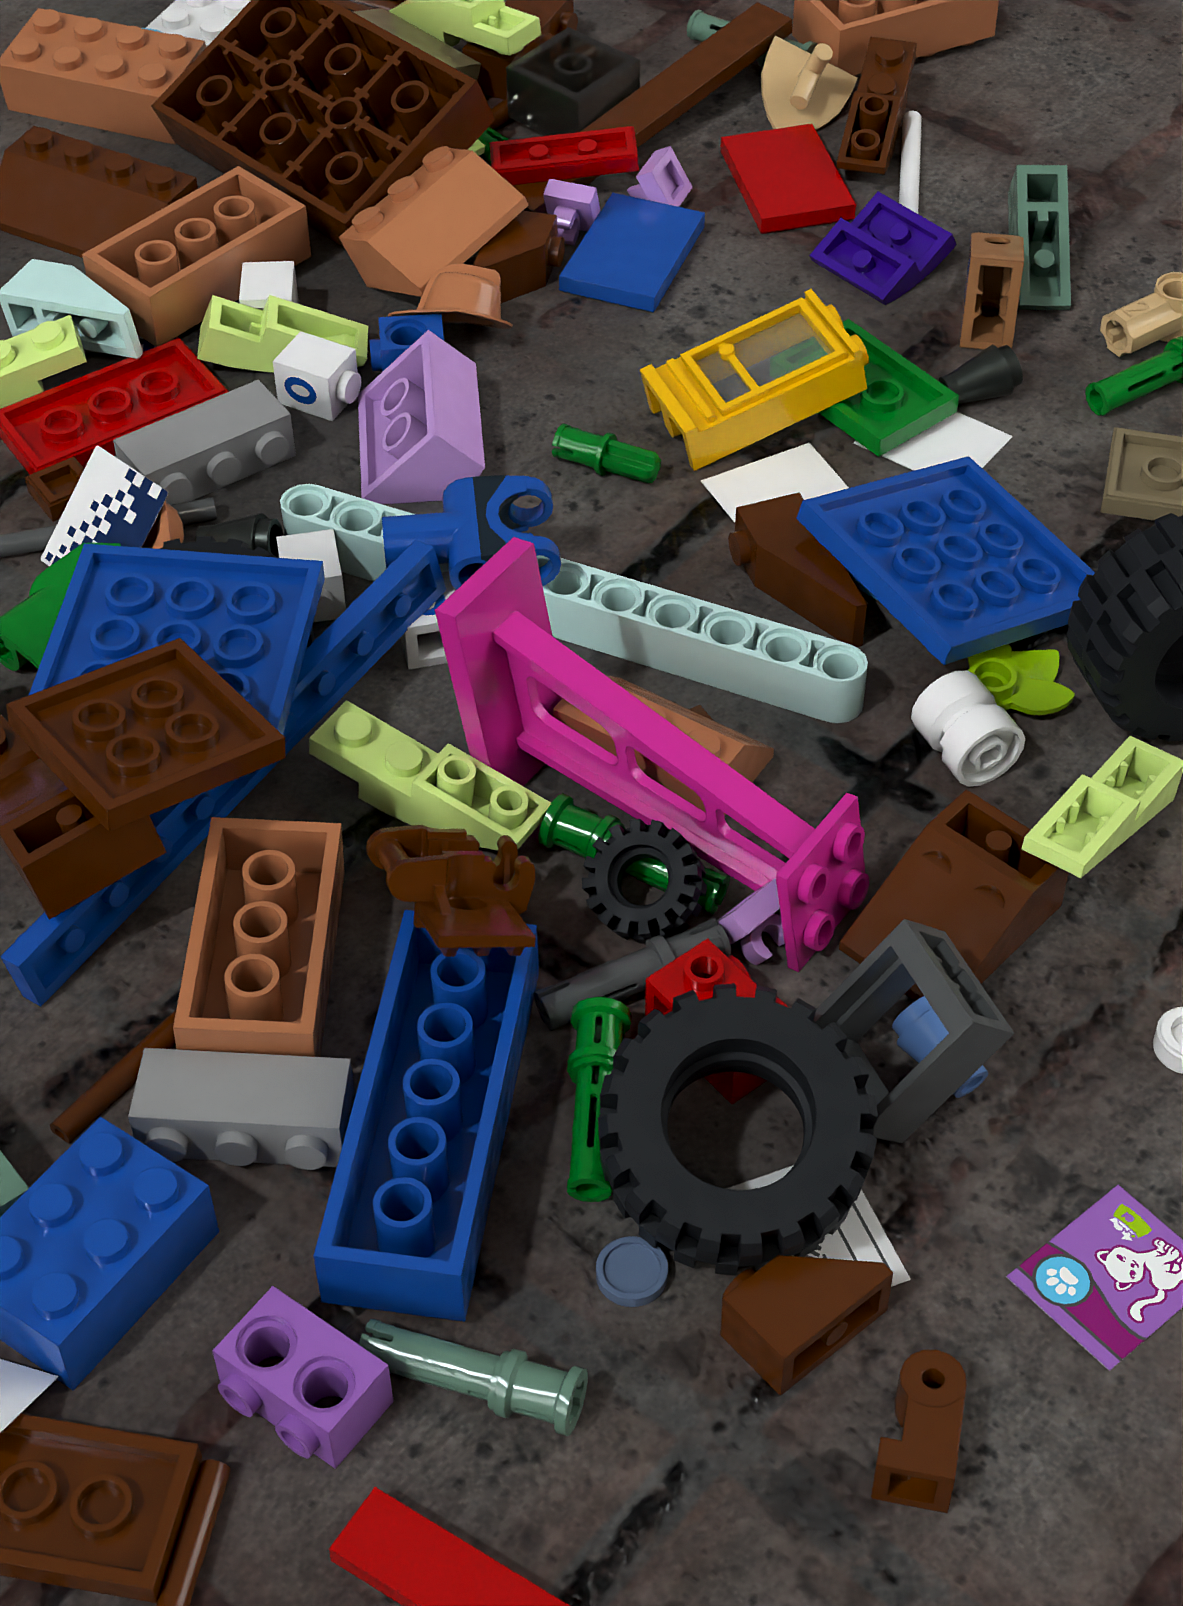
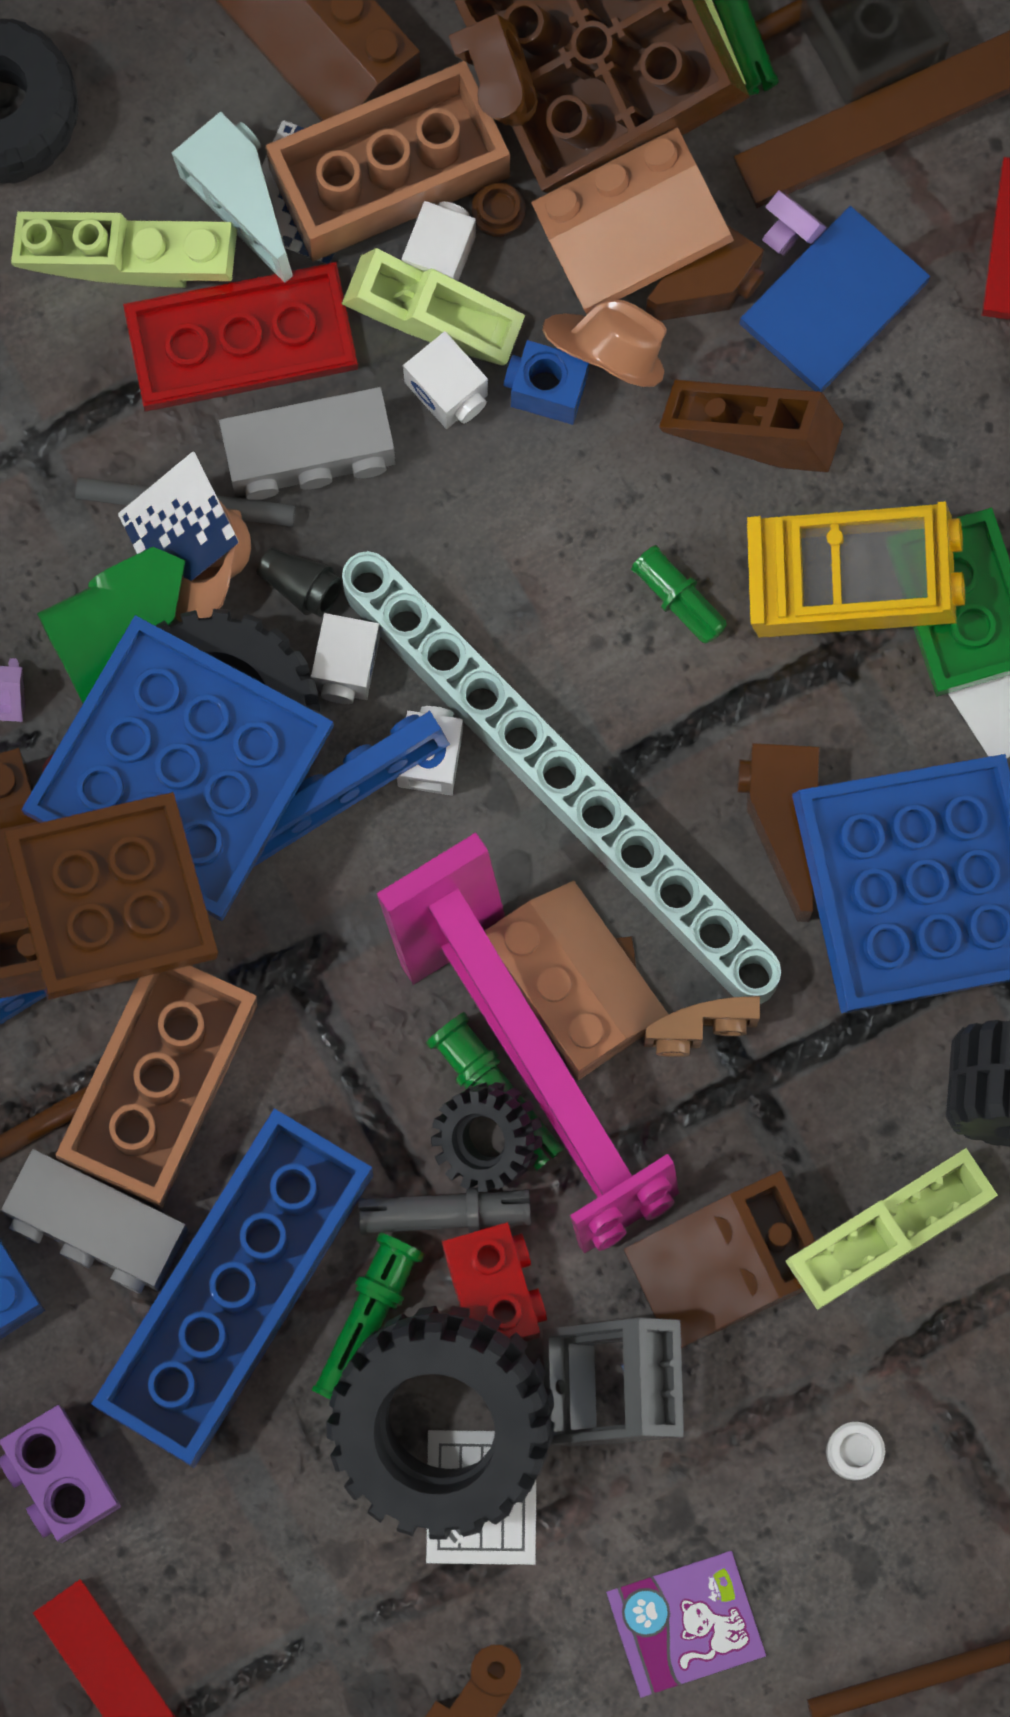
camera: 20 degrees right, 30 degrees up
reddish brown tile [25,457,84,522] -> none
yellowish green slope [309,700,551,850] -> none
lavender slope [358,330,485,504] -> none
sand green pin [359,1319,588,1436] -> none
reddish brown piece [366,825,536,957] -> none
blue connector [382,475,561,590] -> none
red tile [490,126,639,185] -> none
sand blue piece [596,1236,668,1307] -> none
lavender tile [627,146,693,207] -> none
white sticker [701,443,849,523] -> none
lavender tile [717,878,785,966] -> none
reddish brown slope [720,1255,893,1396] -> none
white wheel [911,671,1025,787] -> none
lime plate [967,644,1075,715] -> none
none -> reddish brown leg [448,14,538,127]
none -> reddish brown plate [472,183,526,237]
none -> medium nougat slope [644,996,760,1057]
none -> reddish brown slope [659,380,844,473]

